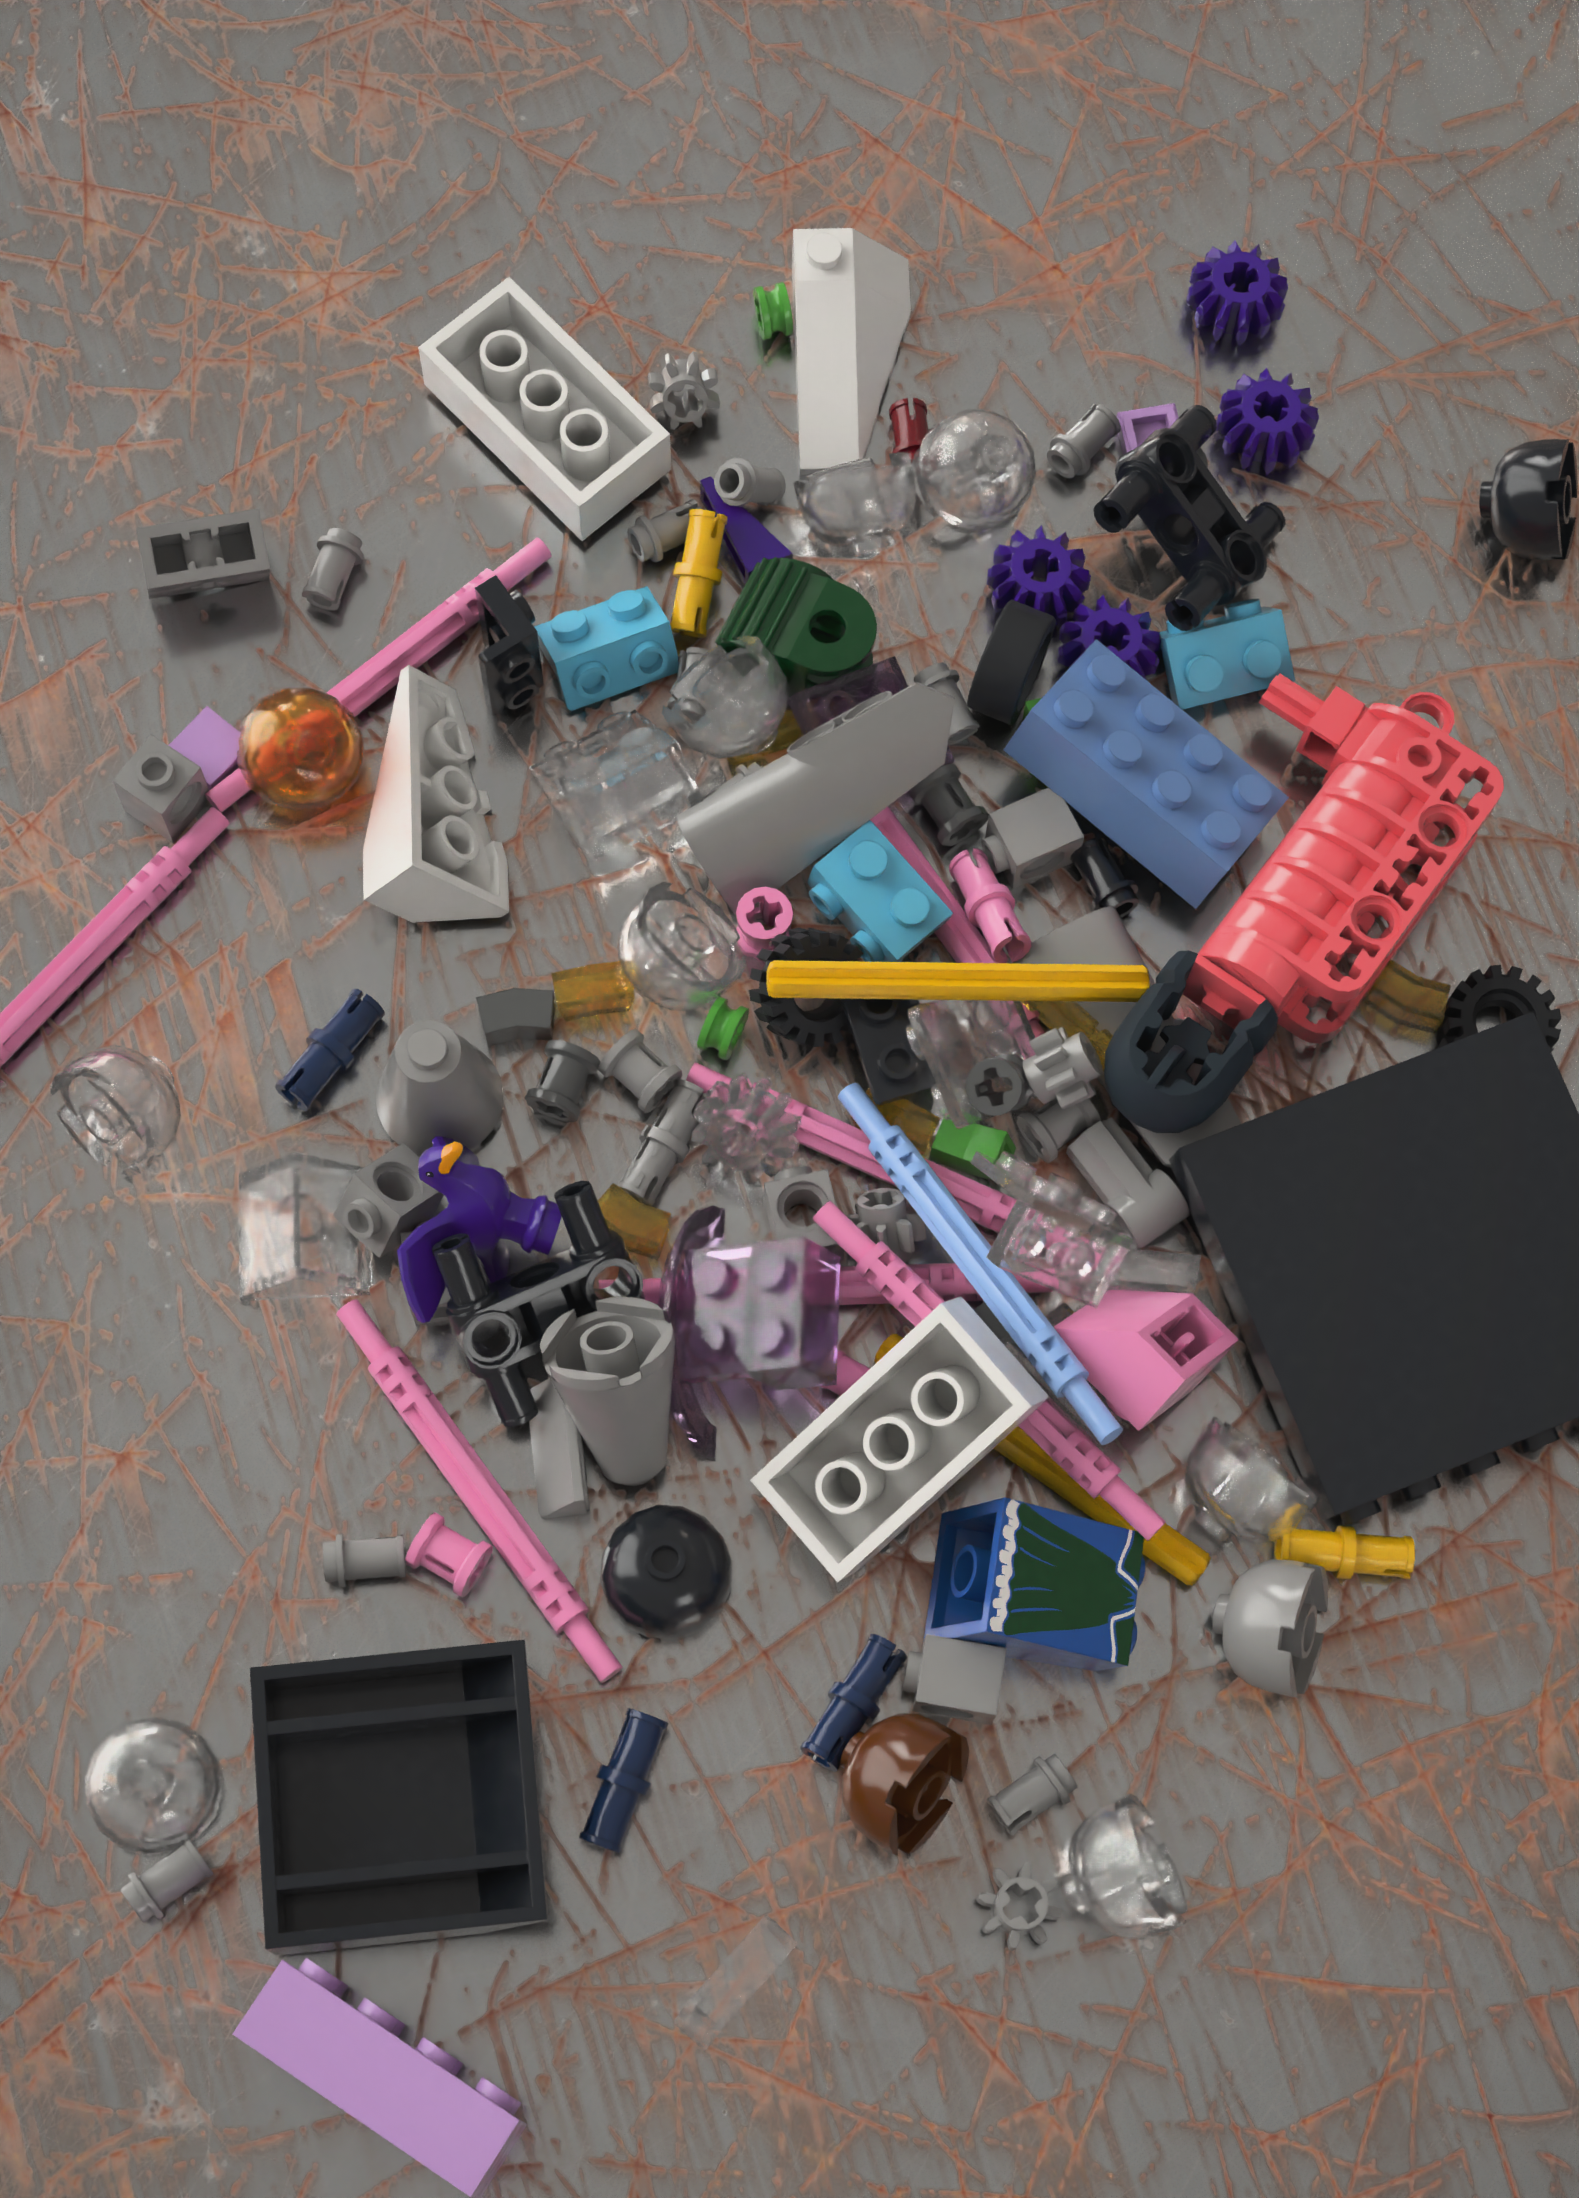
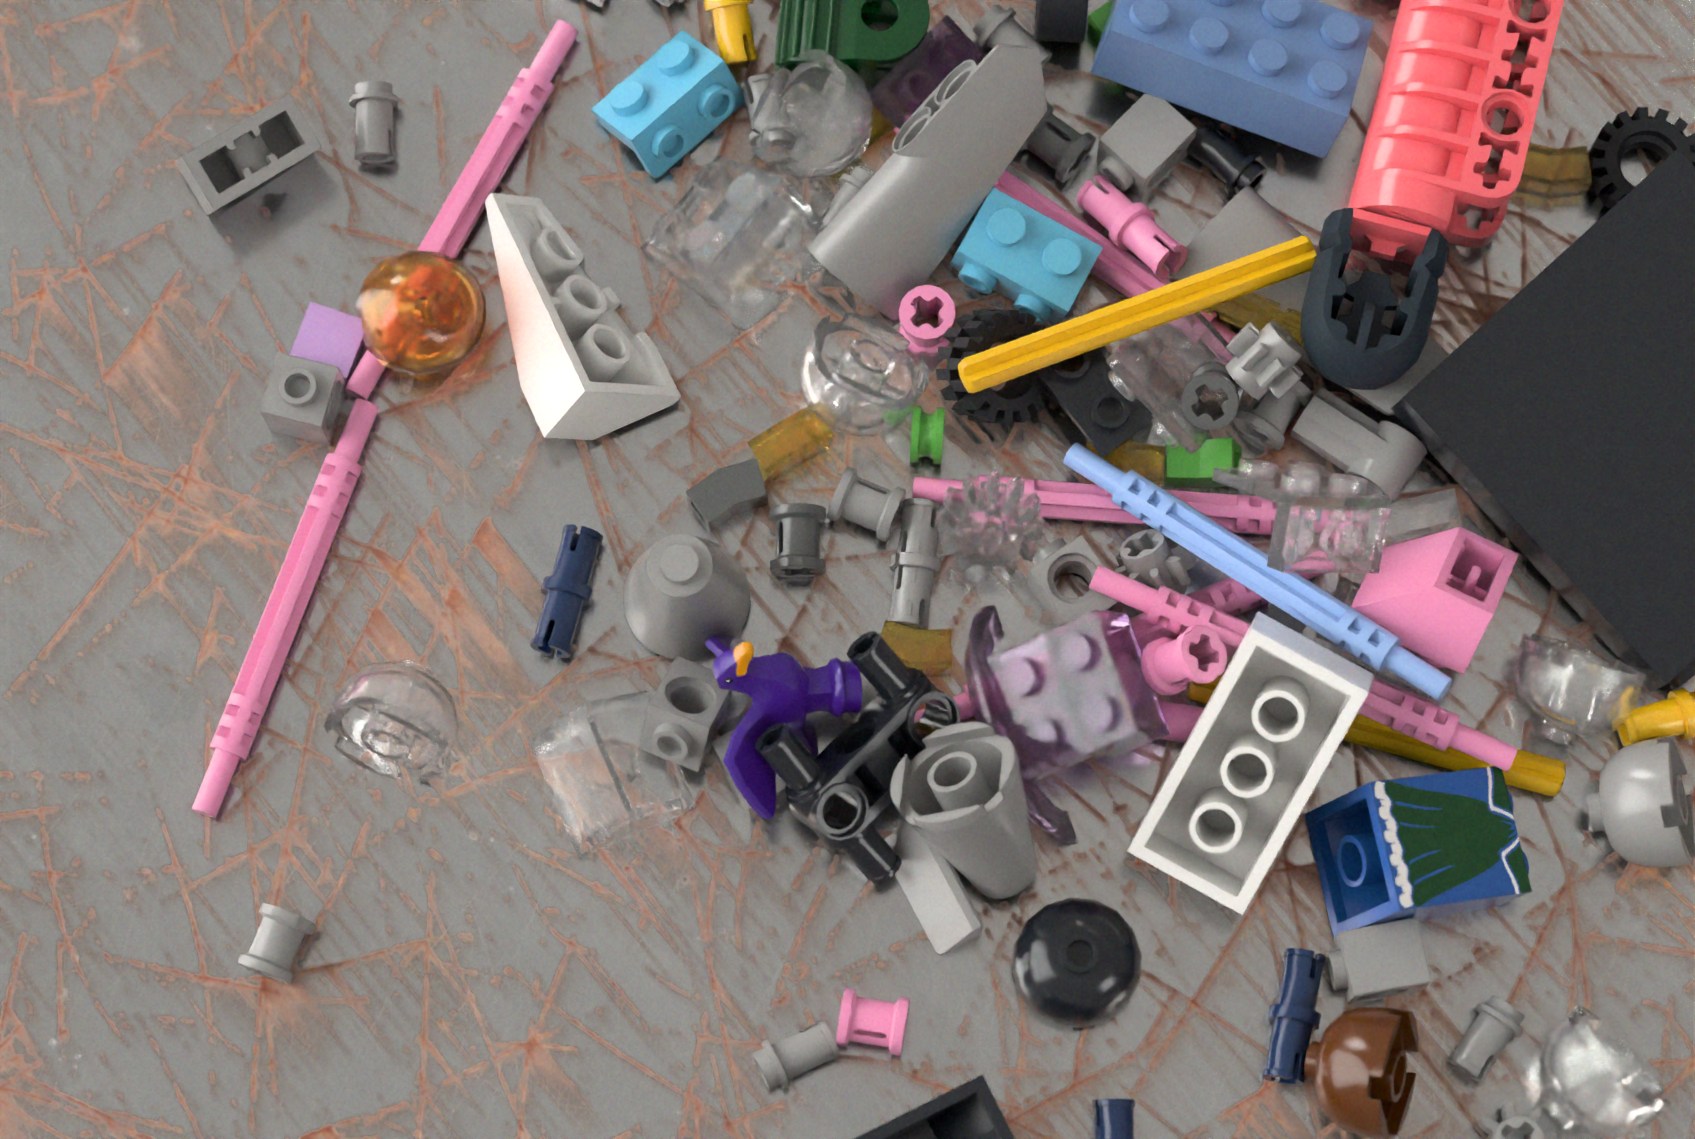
camera: 15 degrees left, 5 degrees up
bright pink axle [336,1299,623,1683] -> none
black bracket [475,575,544,715] -> none
none -> bright pink bush [1141,624,1227,696]

